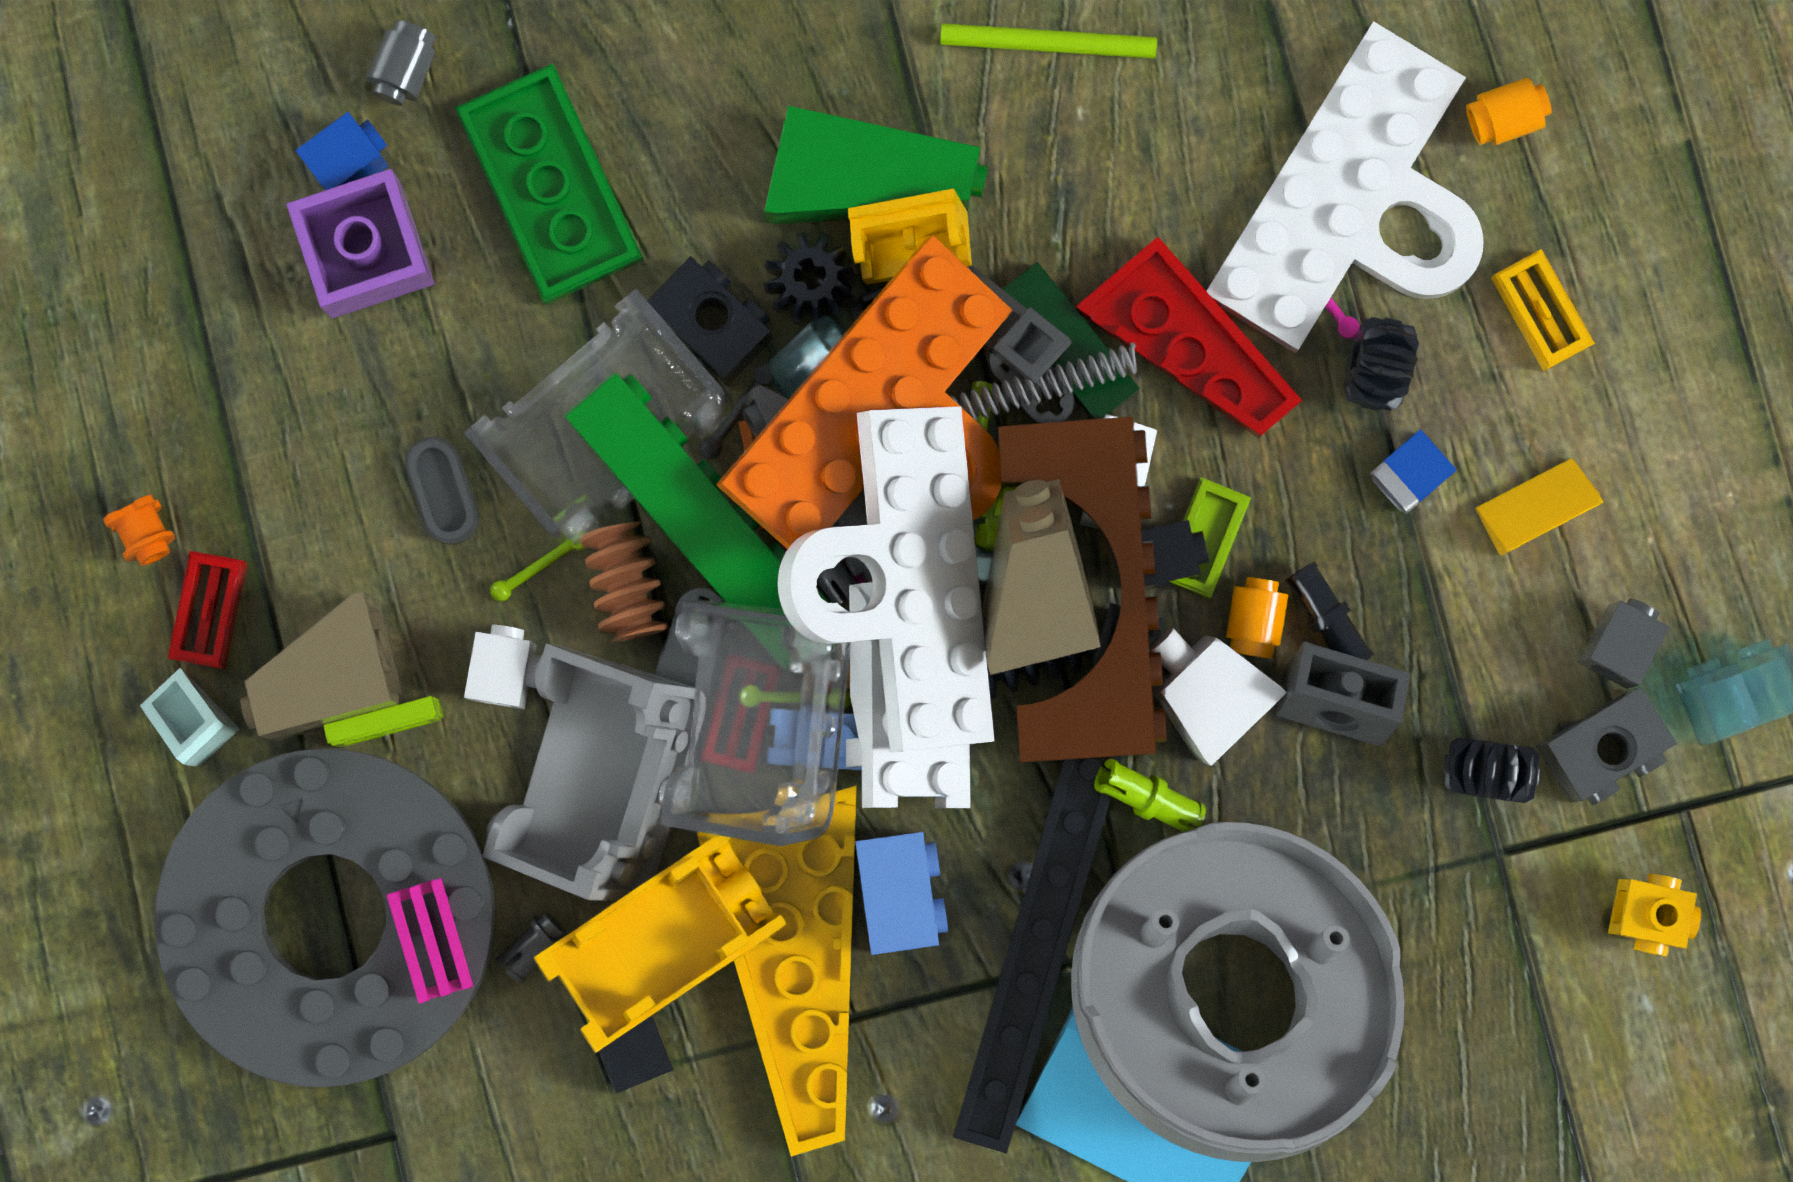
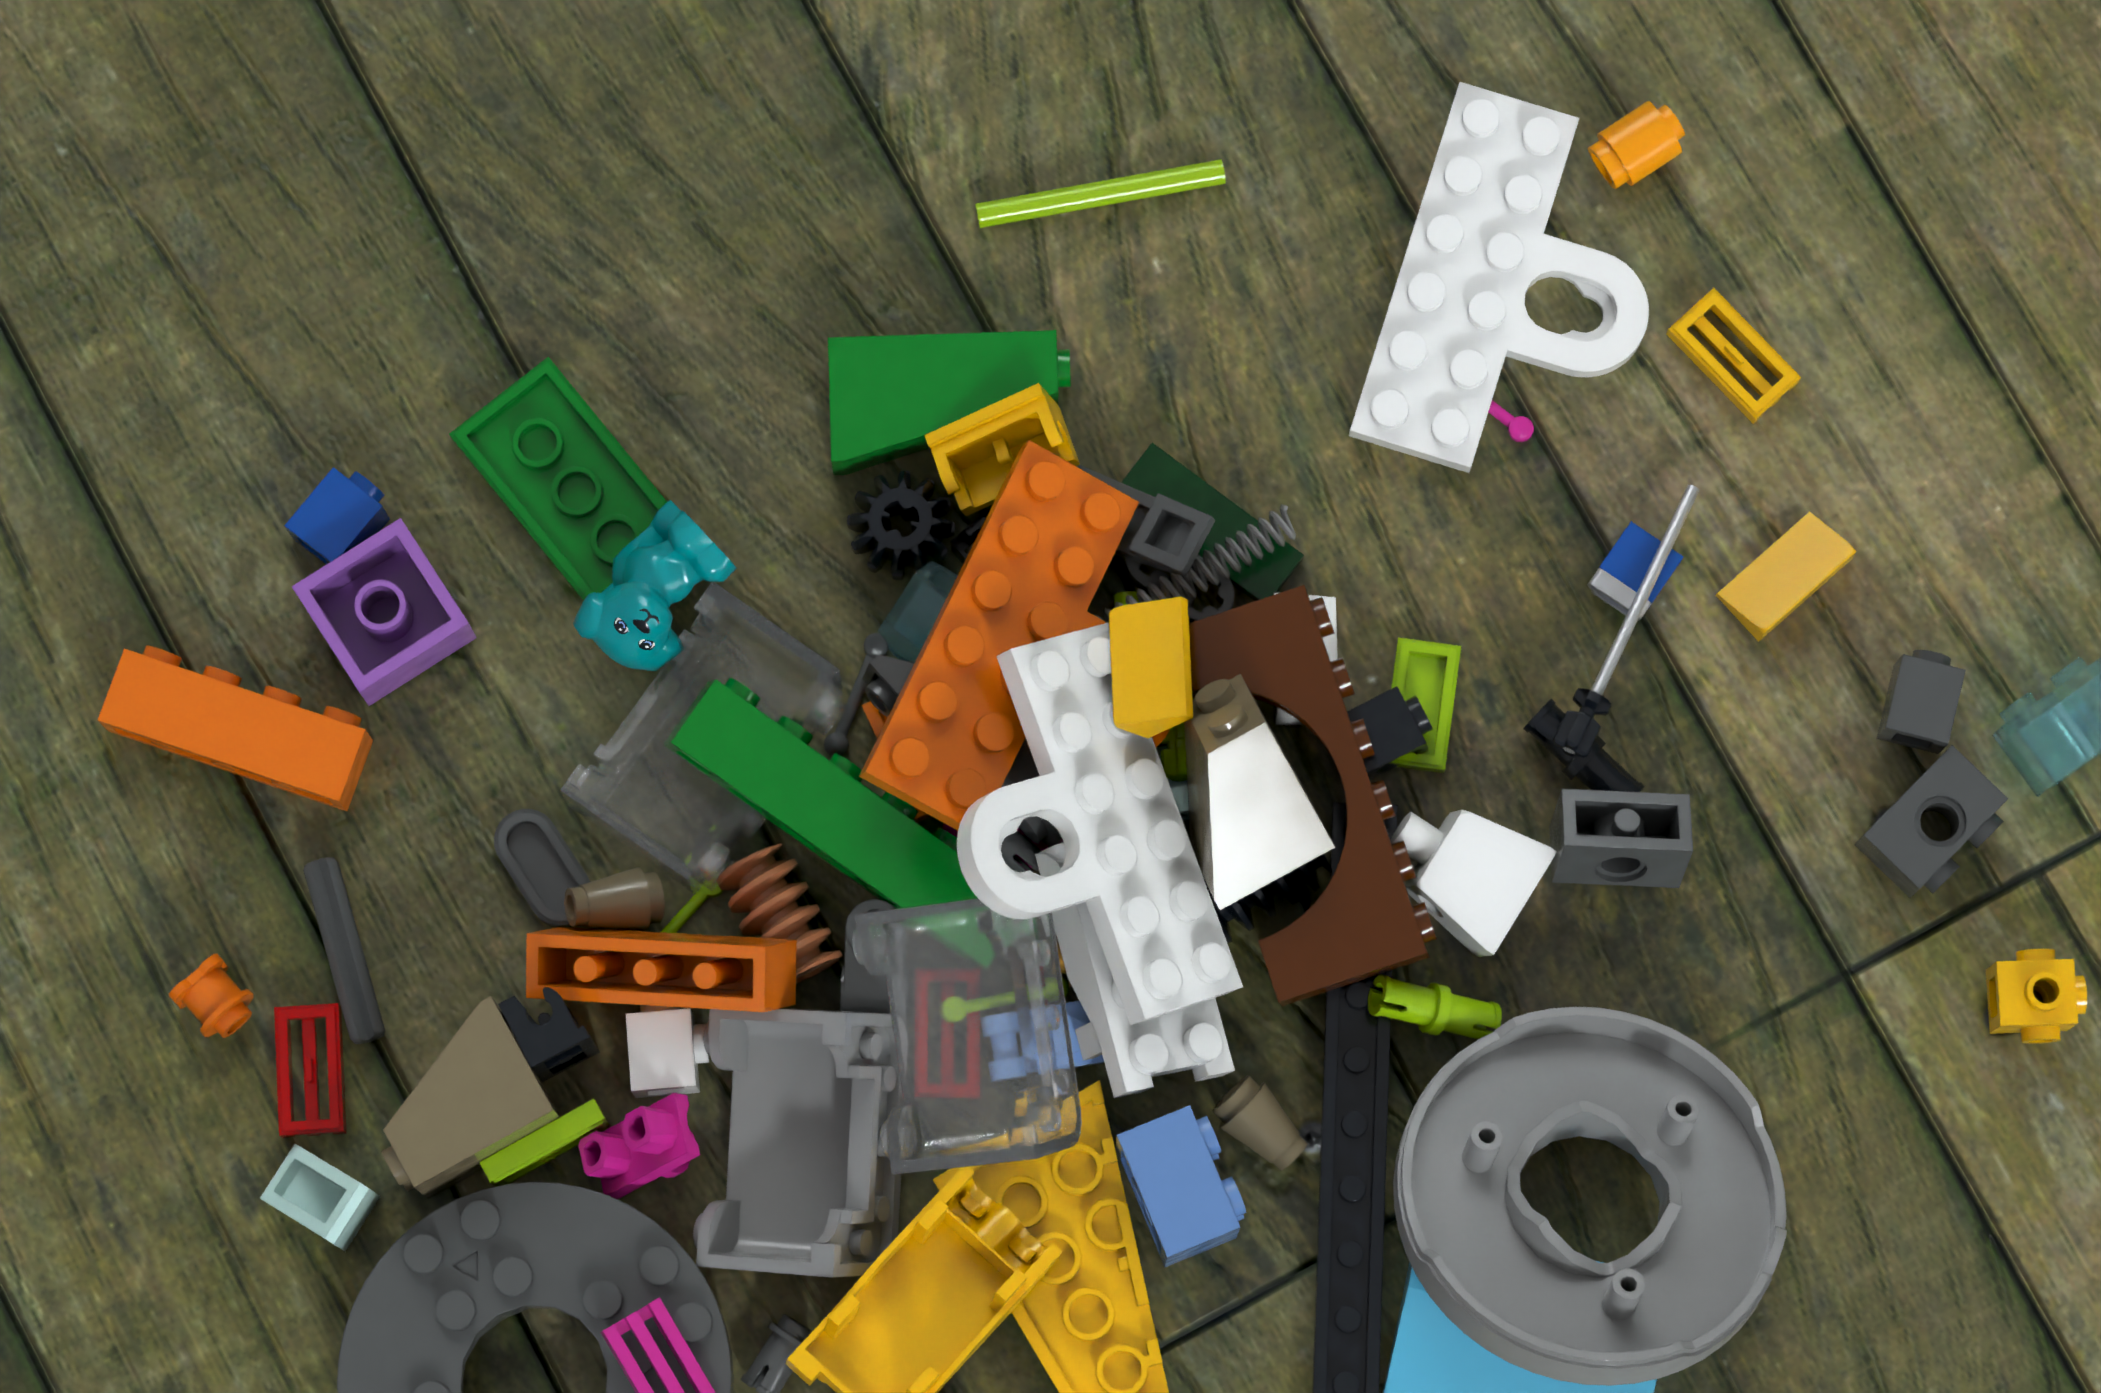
camera: 10 degrees left, 5 degrees down
dark grey brick [366,20,436,106] -> none
black brick [645,256,772,386] -> none
red wing [1075,237,1302,439] -> none
light orange brick [1225,577,1288,659] -> none
black gear [1344,317,1419,411] -> none
black gear [1444,737,1541,803] -> none
none -> orange brick [98,646,373,811]
none -> dark grey axle [303,857,385,1044]
none -> black hinge [498,987,600,1082]
none -> orange brick [526,927,797,1012]
none -> dark tan cone [564,867,665,931]
none -> teal animal [573,500,737,671]
none -> dark pink hips [578,1093,700,1199]
none -> yellow slope [1109,596,1193,738]
none -> dark tan cone [1212,1075,1308,1171]
none -> piece [1553,485,1699,758]

